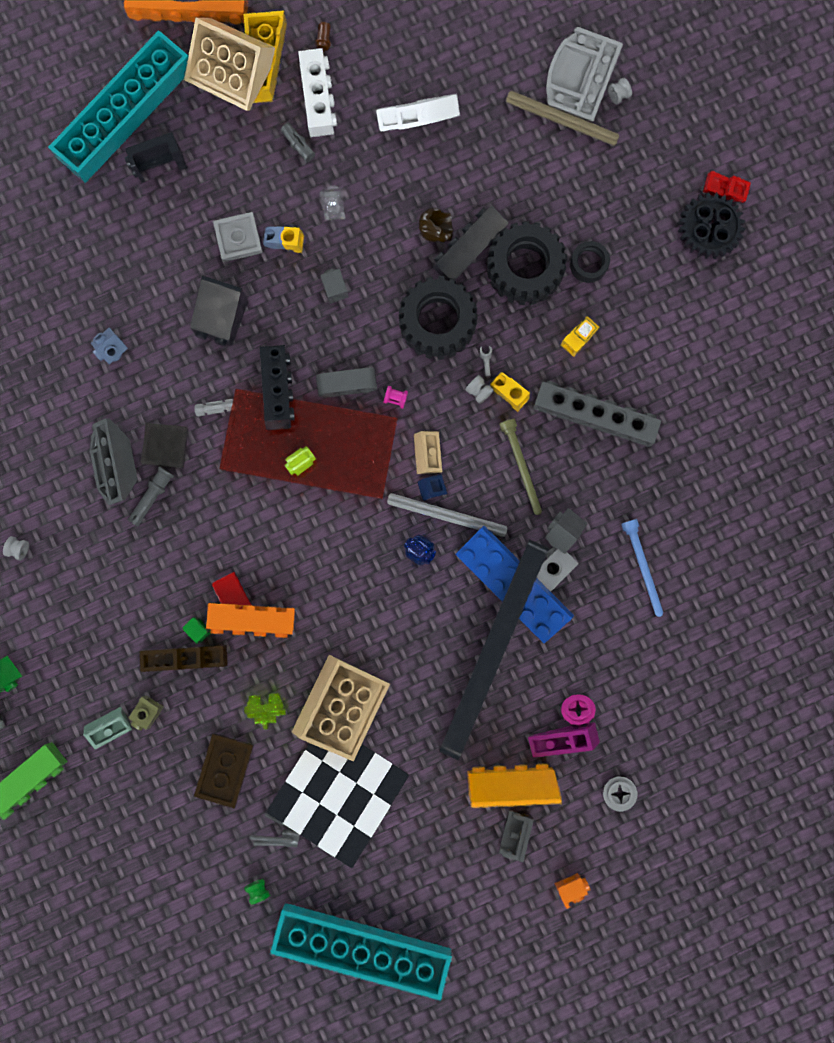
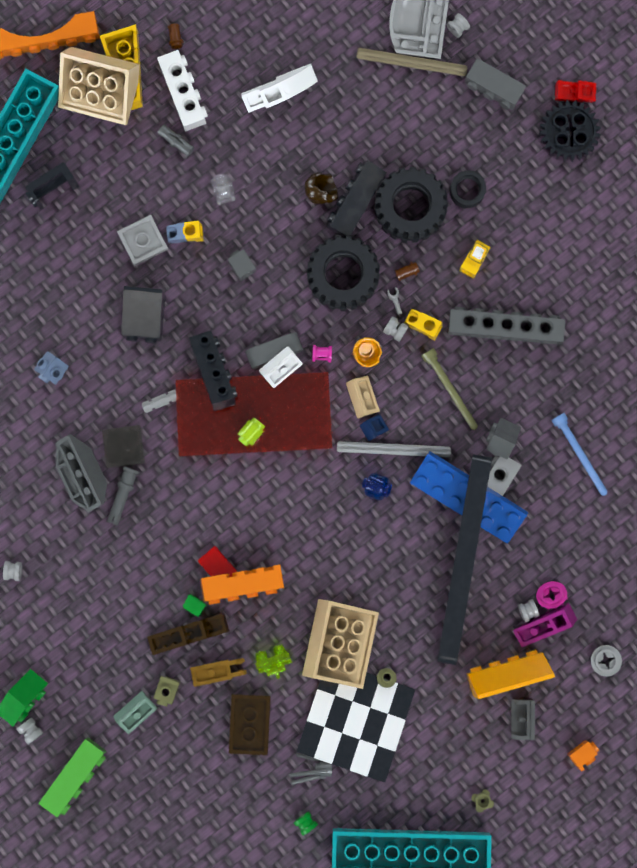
camera: 15 degrees left, 0 degrees up
none -> pearl gold hinge [190,658,247,687]
none -> white slope [259,346,303,388]
none -> light orange hair [353,337,382,367]
none -> olive plate [377,668,396,688]
none -> reddish brown pin [394,262,420,281]
none -> dark grey brick [464,58,526,110]
none -> olive plate [471,790,494,812]
none -> light grey wheel [518,599,540,622]

